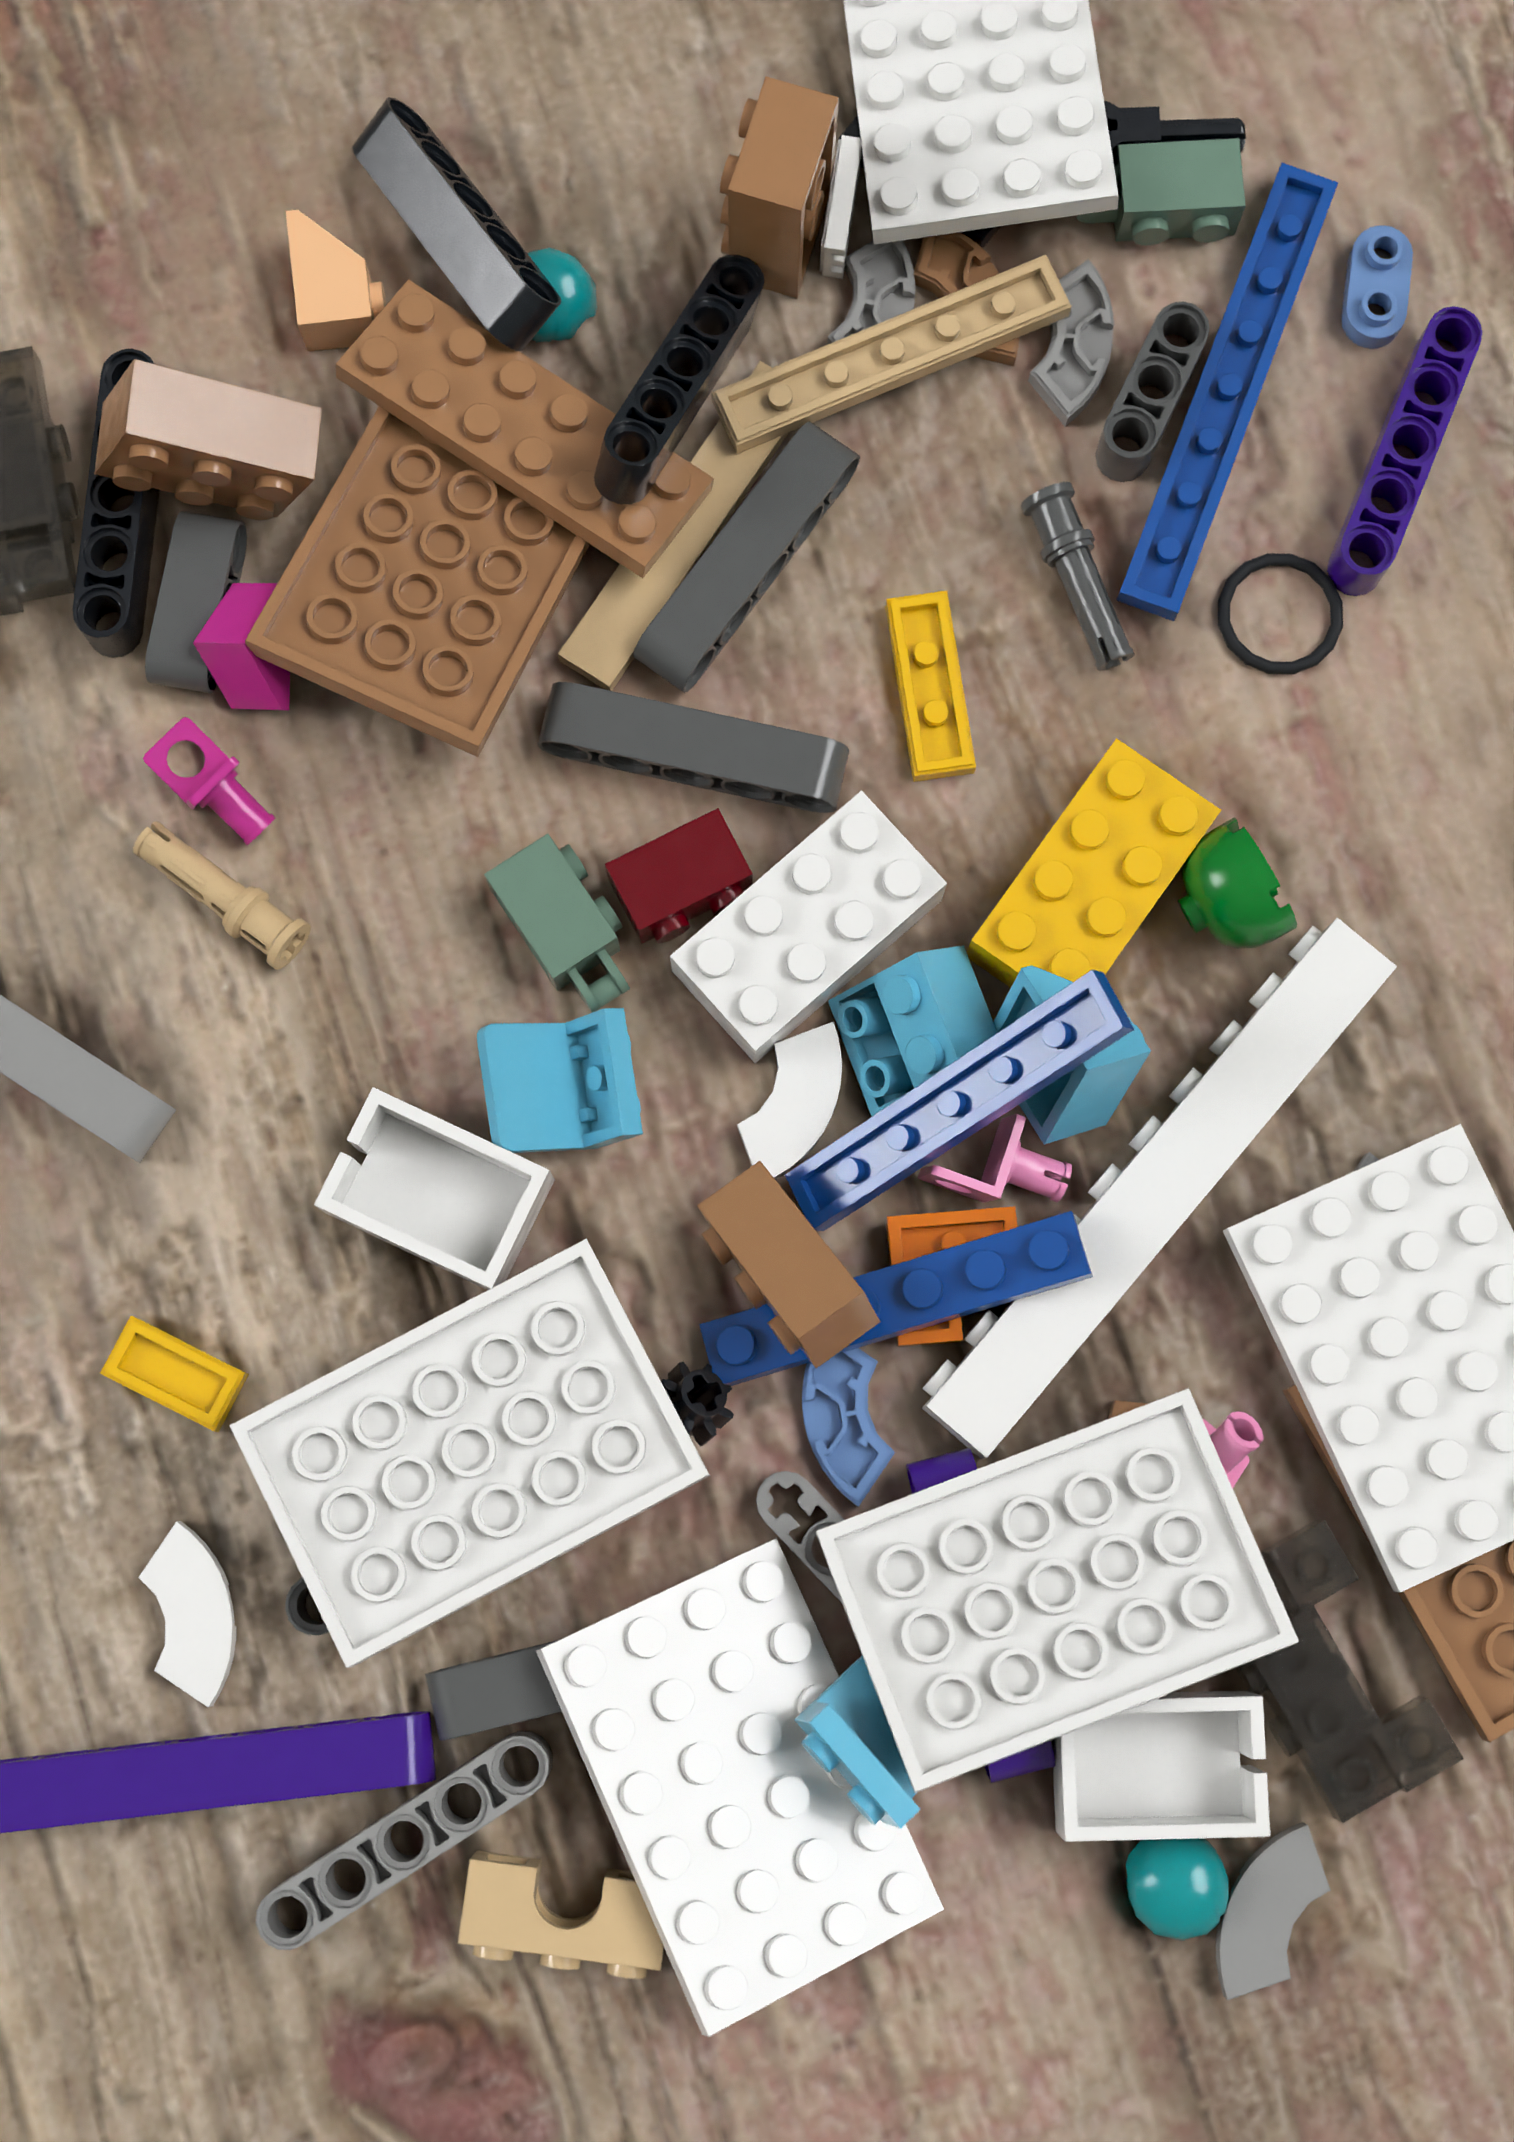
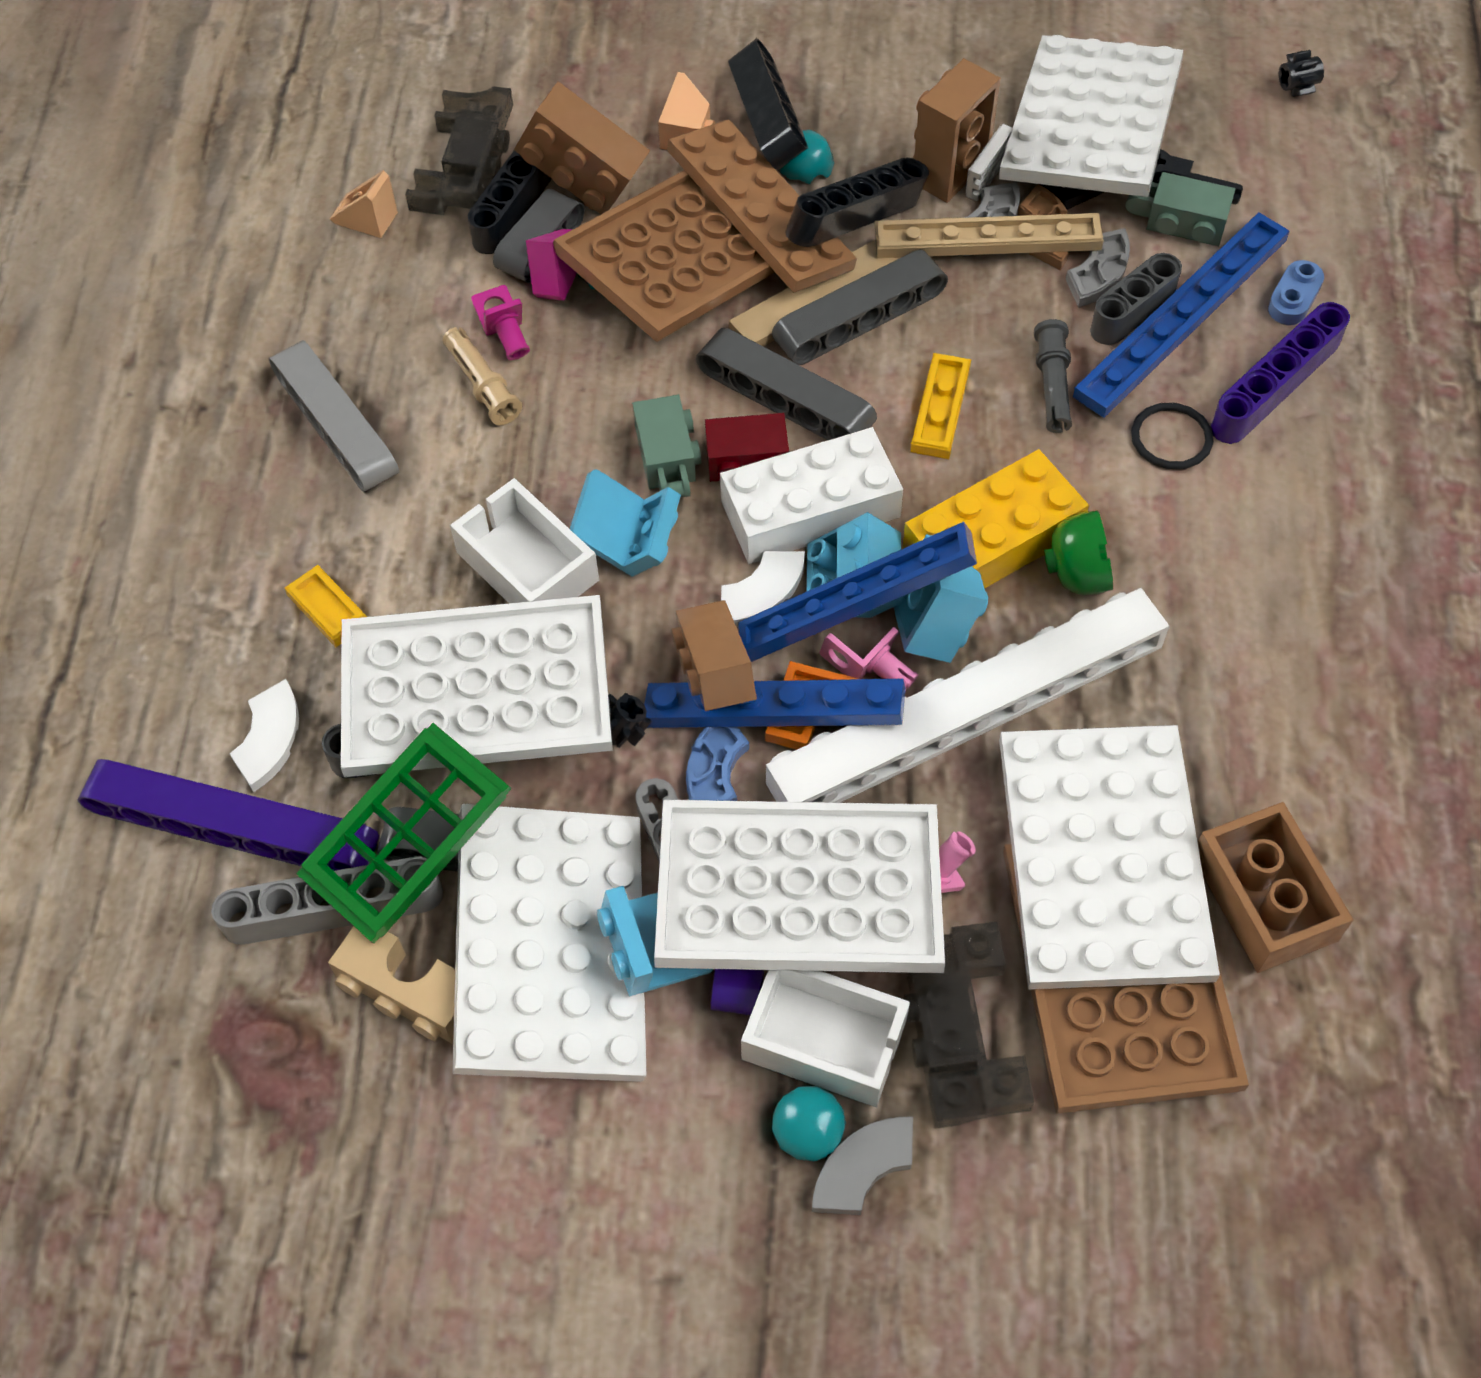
camera: 25 degrees right, 20 degrees down
none -> green piece [296,723,512,944]

